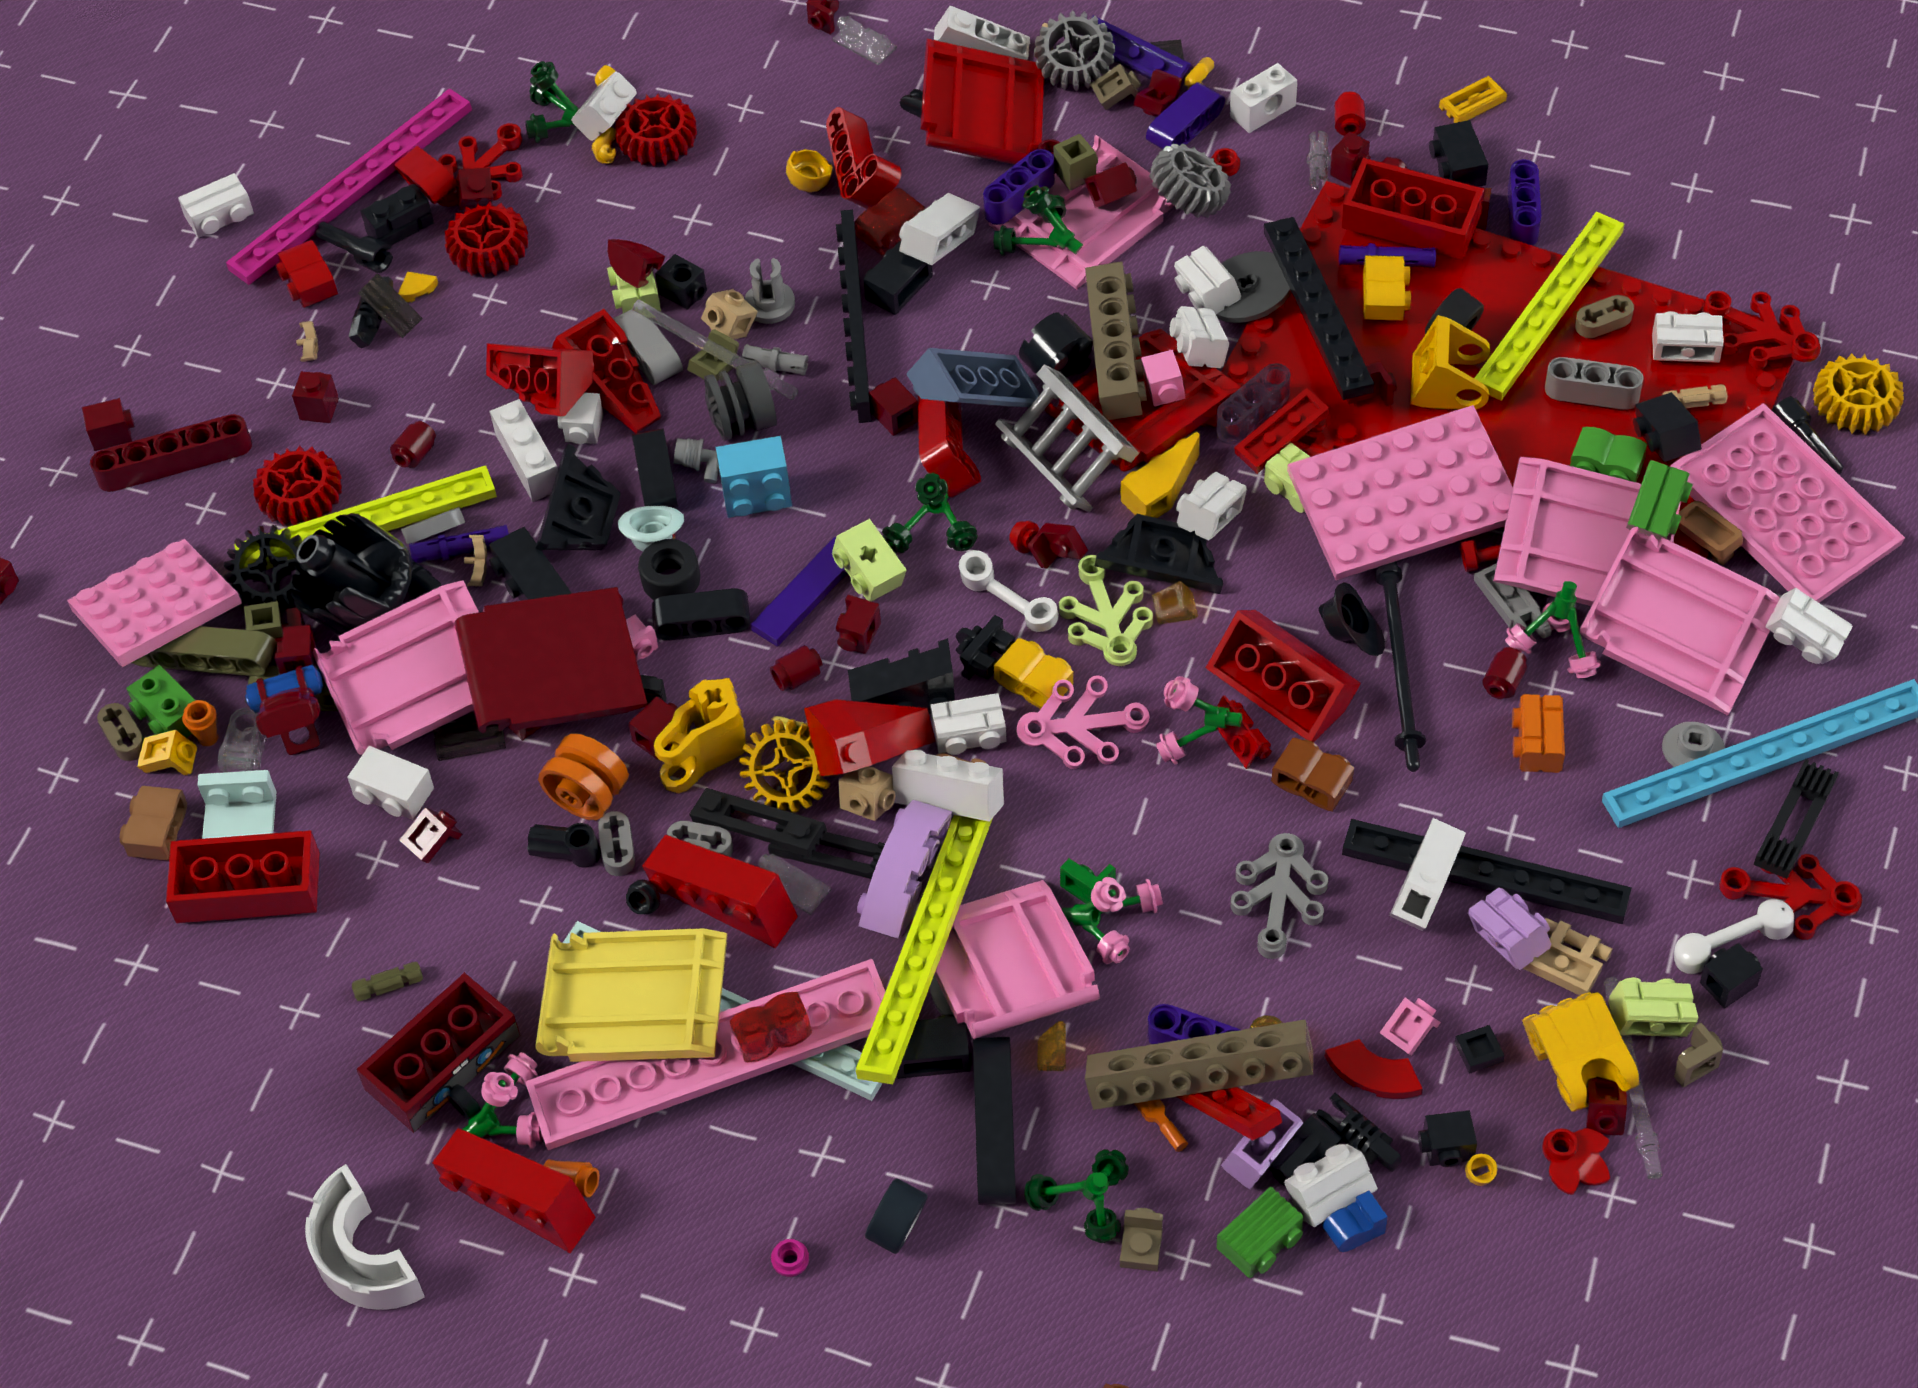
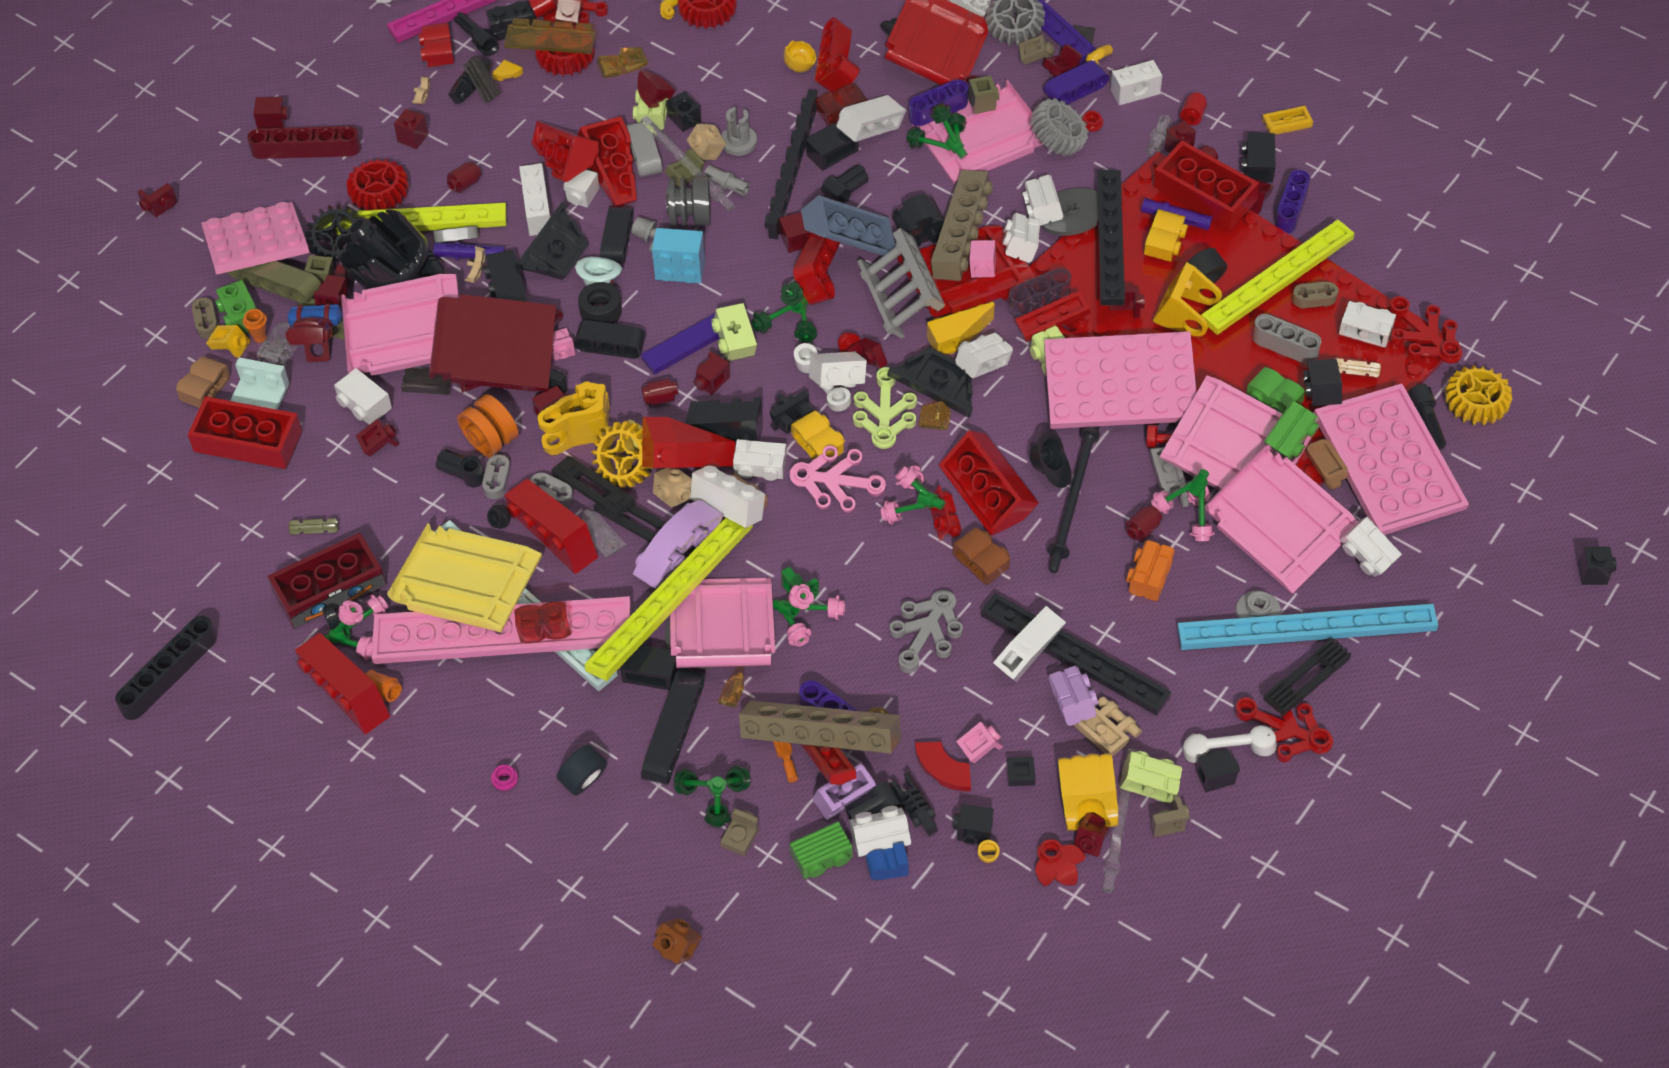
camera: 15 degrees right, 0 degrees up
white brick [305,1164,425,1310] -> none
dark red brick [1084,162,1138,208] -> none
none -> black beam [115,616,217,720]
none -> clear yellow windscreen [504,18,596,54]
none -> clear yellow slope [597,47,648,78]
none -> white brick [809,352,867,389]
none -> black piece [821,165,869,204]

